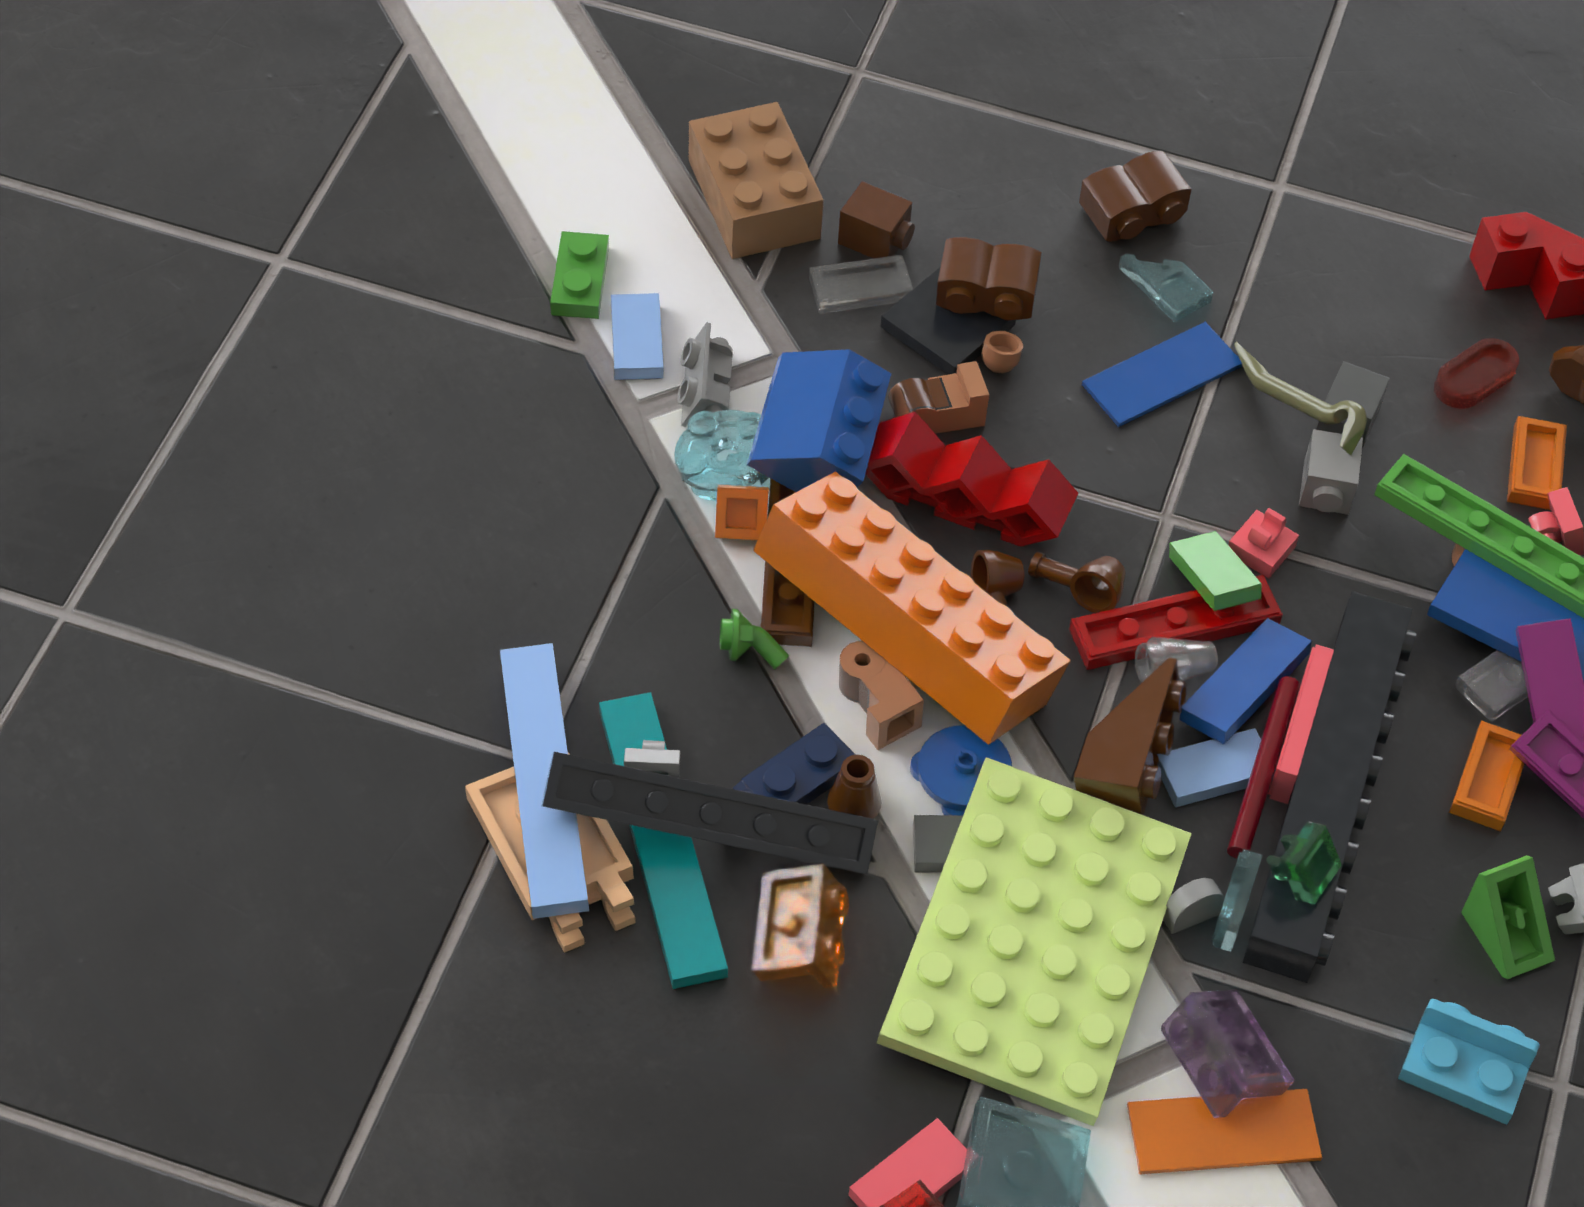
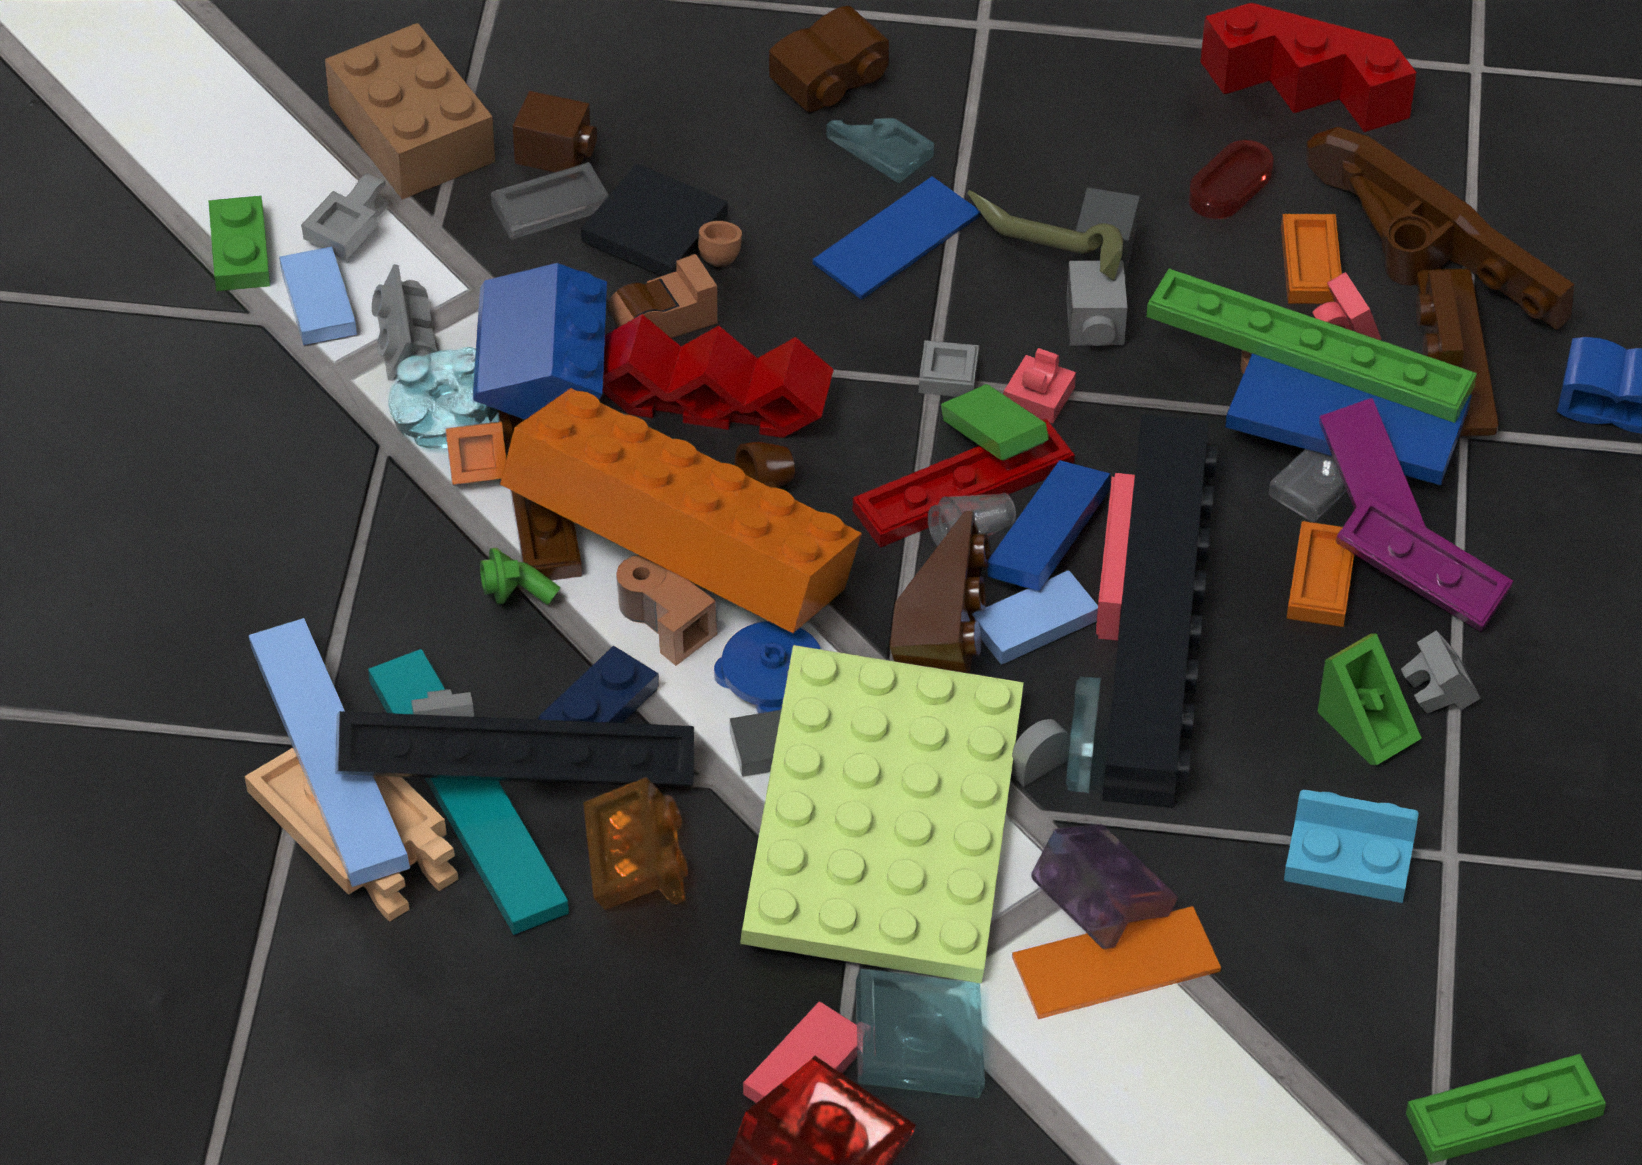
camera: 10 degrees left, 5 degrees down
reddish brown cone [827,755,882,819] -> none
reddish brown brick [936,237,1042,320] -> none
reddish brown bar [1028,552,1126,613] -> none
dark red bar [1227,676,1300,860] -> none
clear green tile [1266,821,1342,904] -> none
none -> light grey plate [301,173,388,260]
none -> light grey tile [918,340,979,397]

